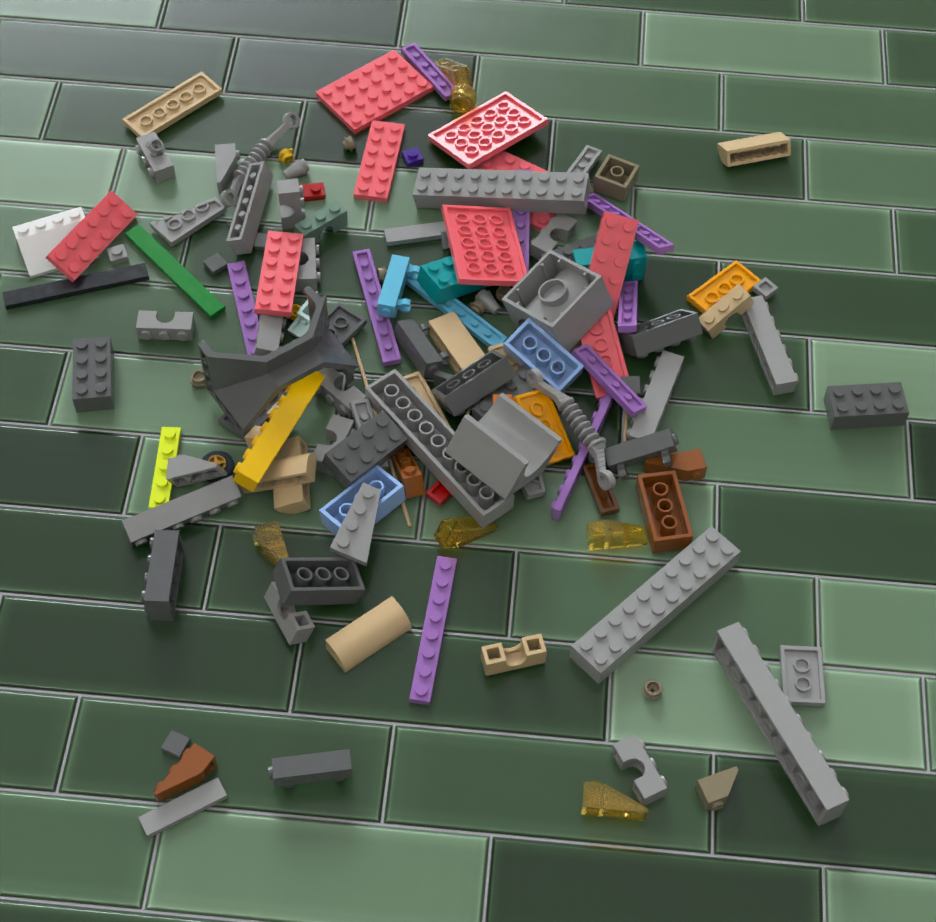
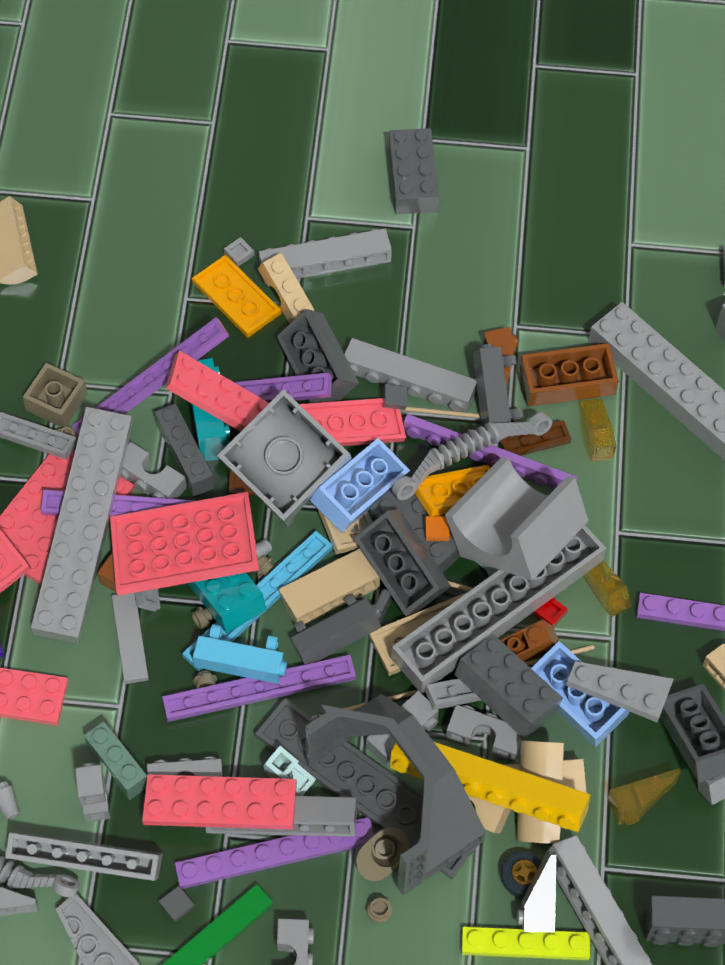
camera: 90 degrees left, 5 degrees up
dark grey tile [253,233,267,251] -> none
red plate [299,182,326,202] -> none
medium lavender plate [572,344,647,417] -> none

